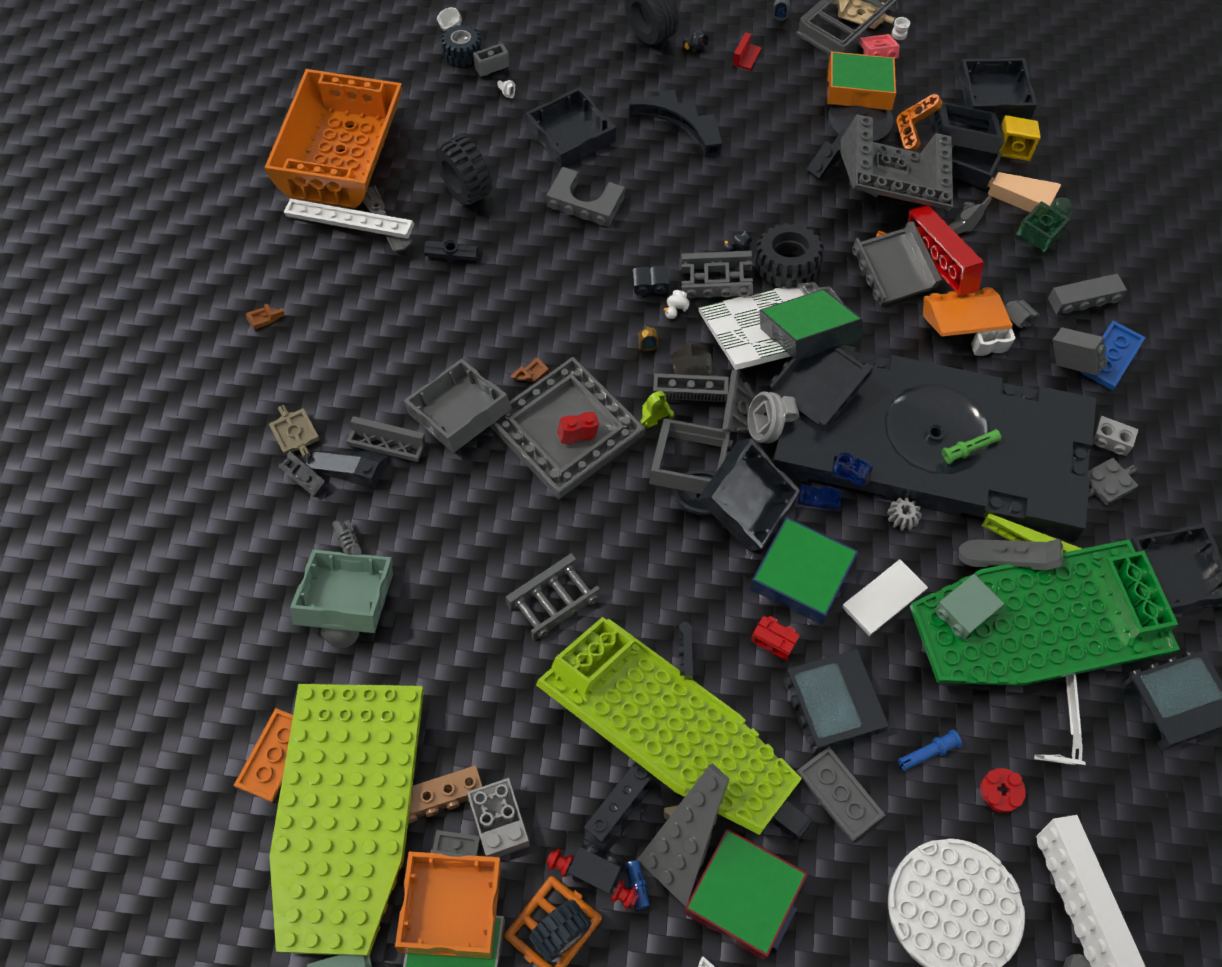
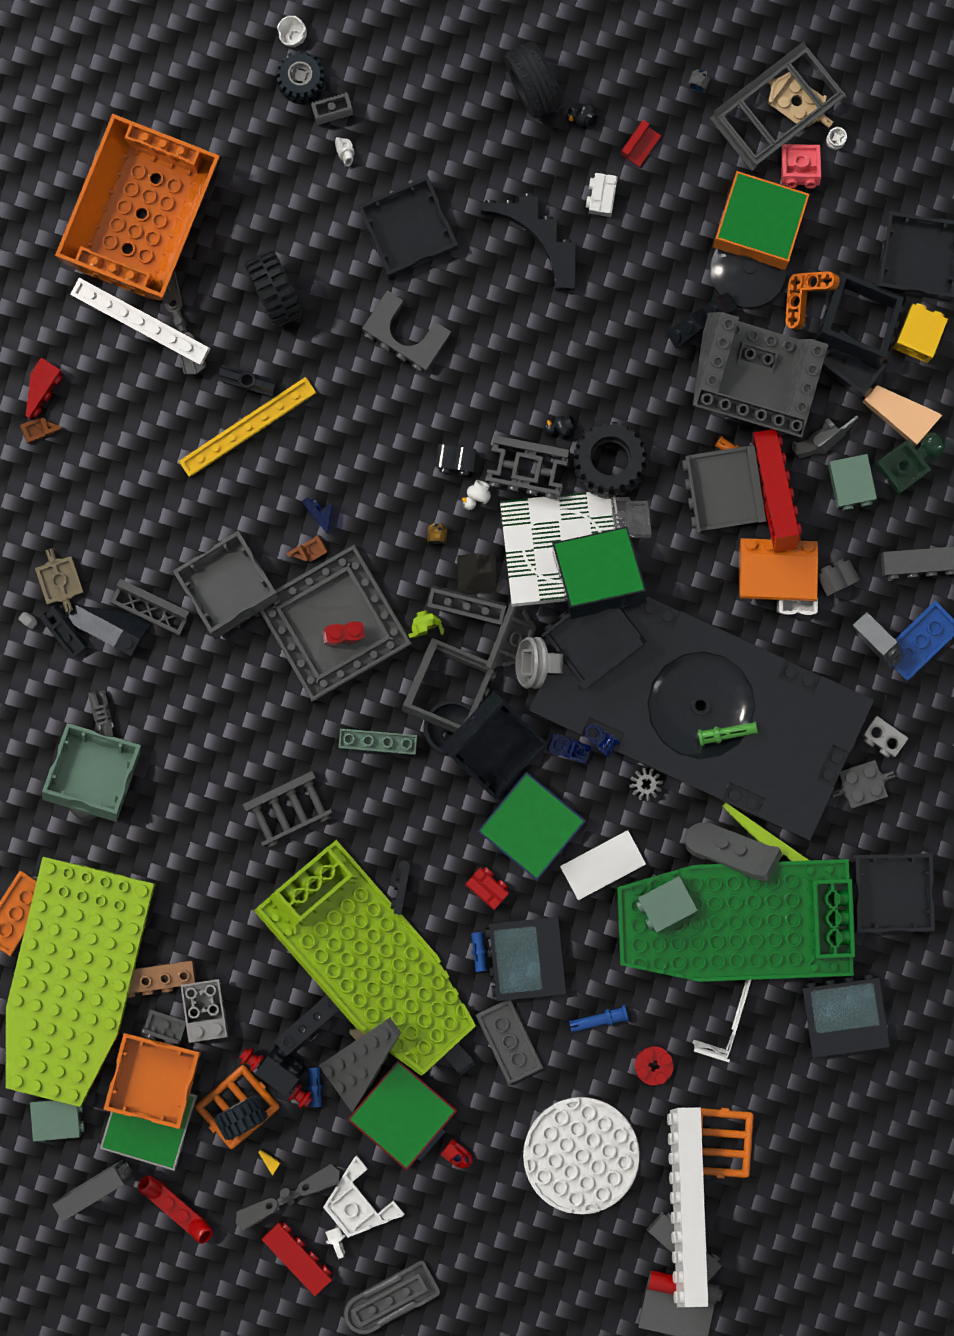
camera: 10 degrees right, 25 degrees up
none -> light grey tile [19,612,38,630]
none -> red slope [26,358,63,420]
none -> yellow tile [179,377,316,478]
none -> clear blue slope [302,497,333,533]
none -> sand green brick [339,729,417,755]
none -> red rock [440,1138,473,1169]
none -> blue pin [471,932,488,972]
none -> white brick [586,173,618,217]
none -> orange bar [701,1108,754,1179]
none -> sand green brick [828,454,877,511]

